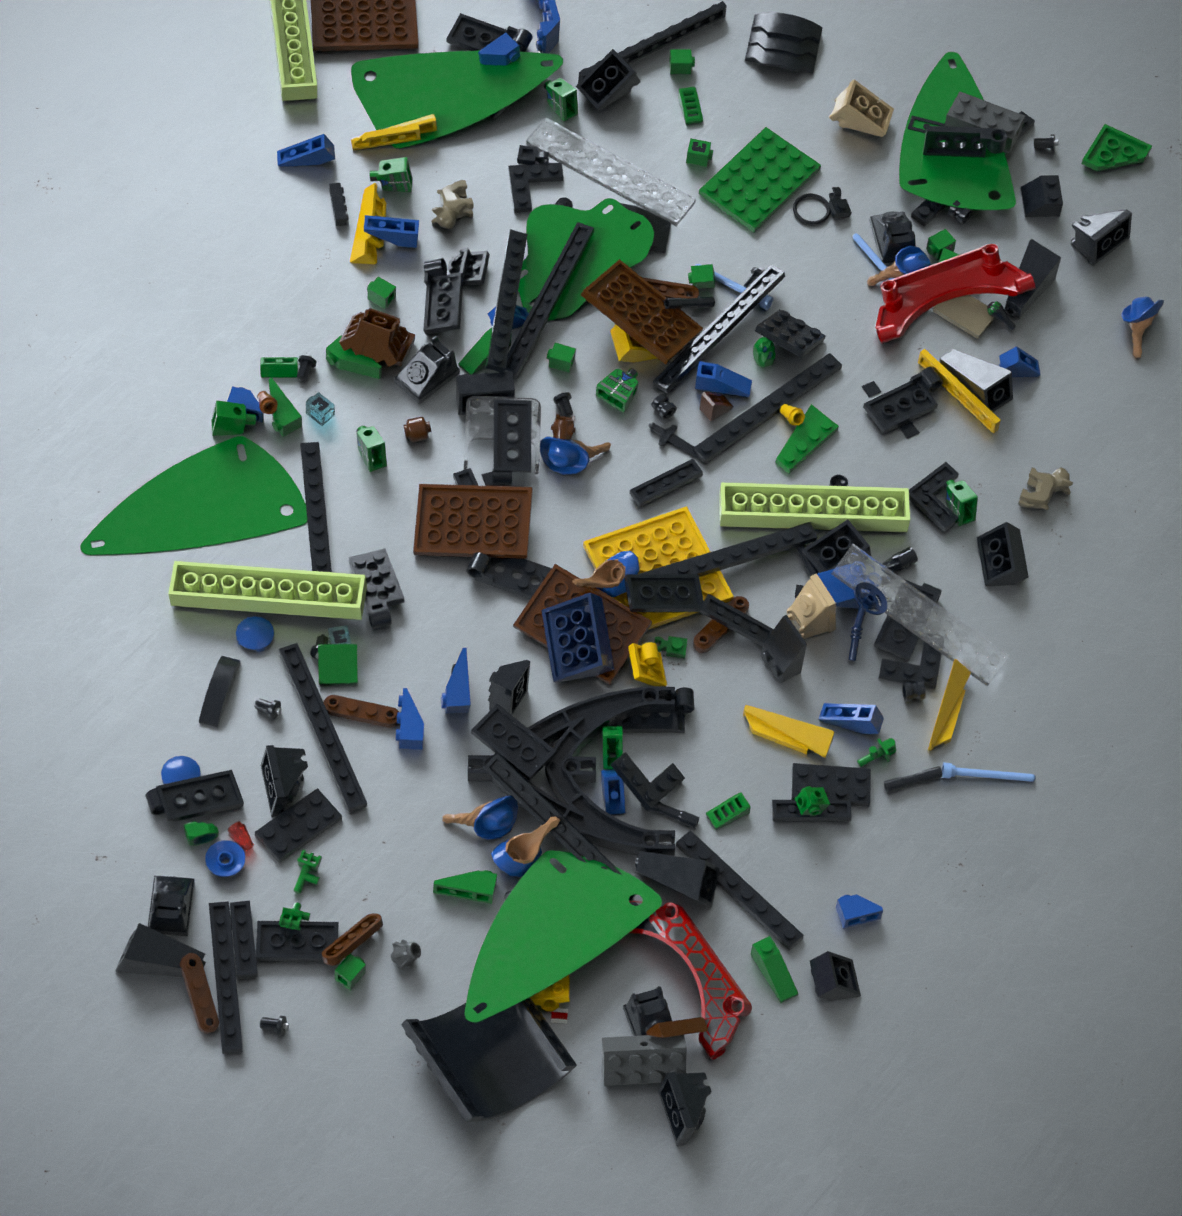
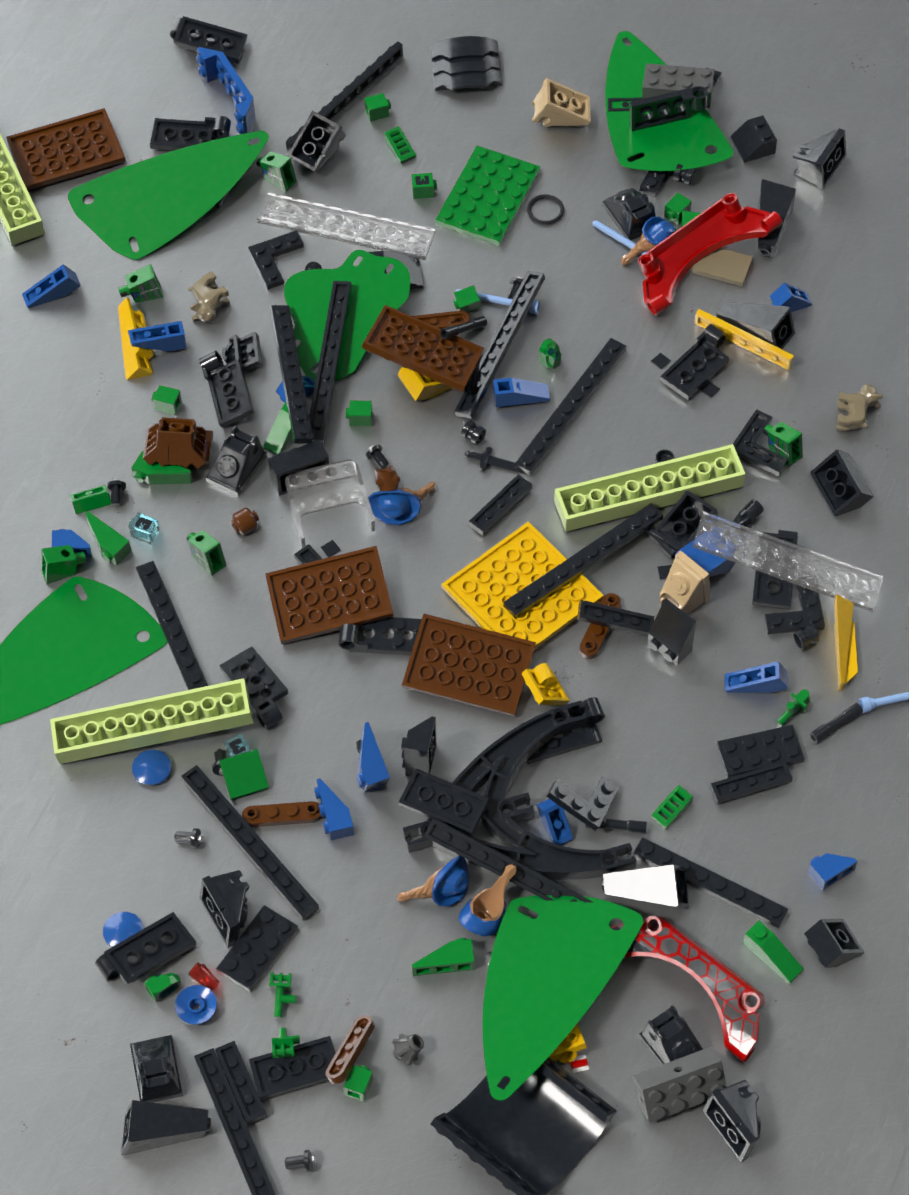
camera: 10 degrees left, 0 degrees up
reddish brown plate [180,953,219,1034] -> none
black slope [199,656,240,727] -> none
dark orange cone [257,391,278,414] -> none
black piece [329,183,349,226] -> none
yellow wedge [351,114,437,151] -> none
blue slope [478,33,520,65] -> none
black hinge [492,400,532,485] -> none
black plate [517,145,549,164] -> none
dark blue slope [541,592,614,683] -> none
hat [573,551,640,597] -> none
green torso [596,368,638,413] -> none
green torso [603,726,623,769] -> none
black plate [624,574,704,612] -> none
reddish brown slope [646,1017,708,1038] -> none
green plate [654,636,688,659] -> none
reddish brown slope [700,392,734,421] -> none
yellow wedge [743,705,835,758] -> none
black plate [755,309,826,358] -> none
green wing [775,404,839,474] -> none
yellow cone [780,404,805,425] -> none
green brick [795,786,830,816] -> none
black plate [828,187,852,218] -> none
dark blue dish [848,582,888,661] -> none
black piece [987,301,1016,331] -> none
black piece [1033,134,1059,152] -> none
green plate [1081,124,1152,171] -> none
blue hat [1121,296,1164,358] -> none

